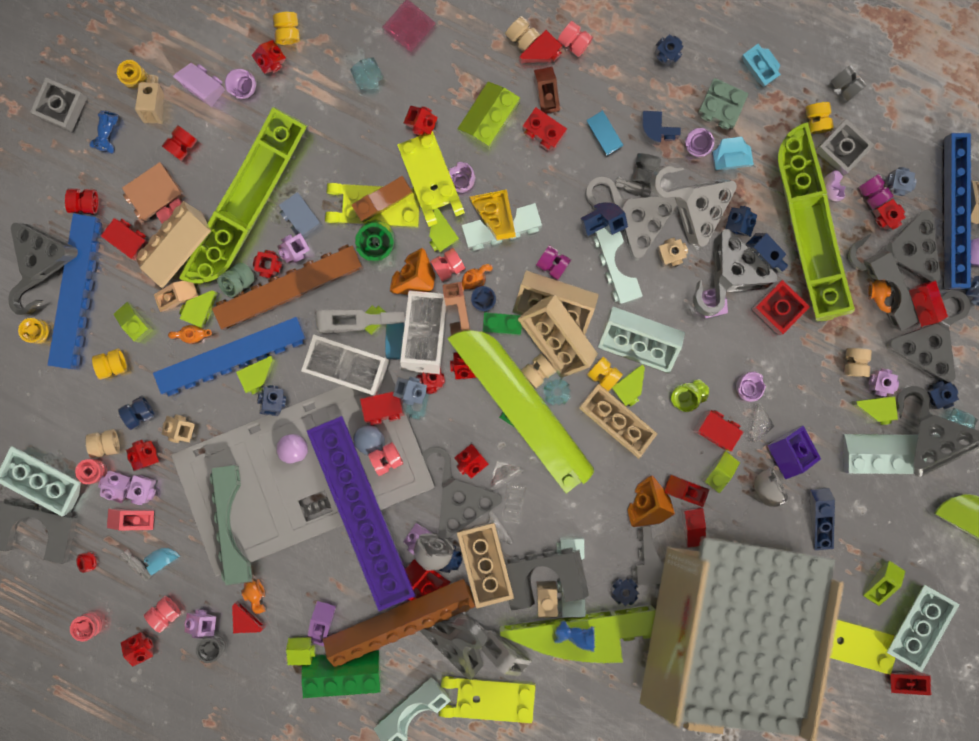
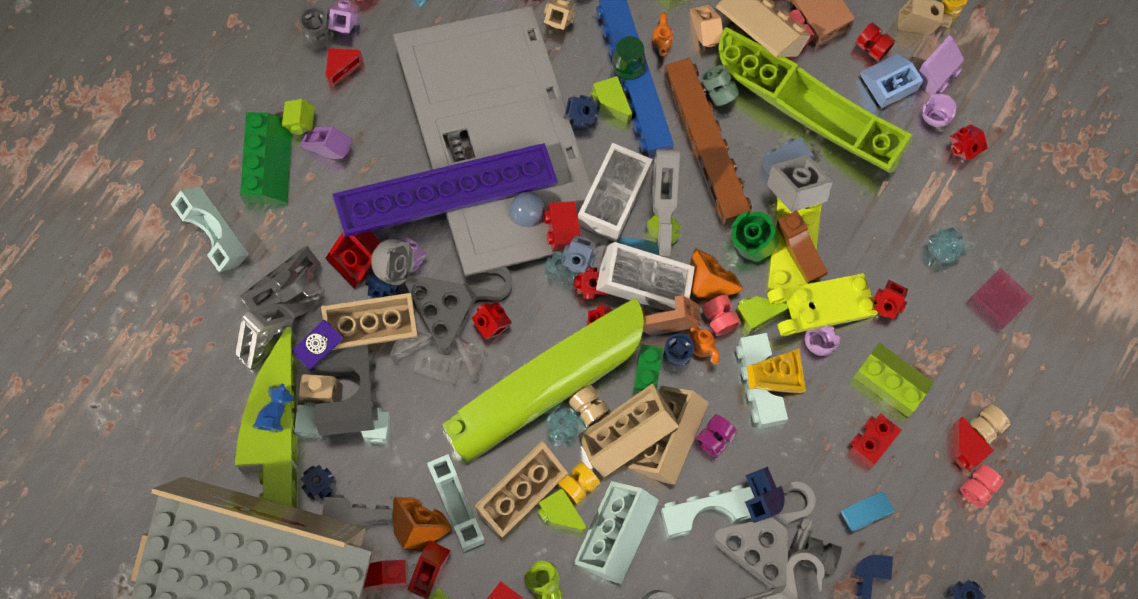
camera: 90 degrees right, 15 degrees down
lime slope [179,290,219,328] -> none
sand green arch [210,465,253,585] -> none
orange piece [241,579,266,614] -> none
red brick [253,250,282,279] -> none
yellow wheel [273,12,300,45] -> none
lavender hair [276,434,308,464] -> none
lavender brick [277,233,310,263] -> none
dark orange brick [323,579,476,667] -> none
coral wheel [368,442,404,476] -> none
neon yellow hinge [438,676,536,724] -> none
copper slope [534,67,560,114] -> none
tan brick [657,237,688,267] -> none
none -> dark purple slope [292,320,344,370]
none -> light aqua arch [427,454,485,552]
none -> dark green hat [612,36,646,80]
none -> light grey brick [767,155,833,212]
none -> light blue slope [860,54,923,109]

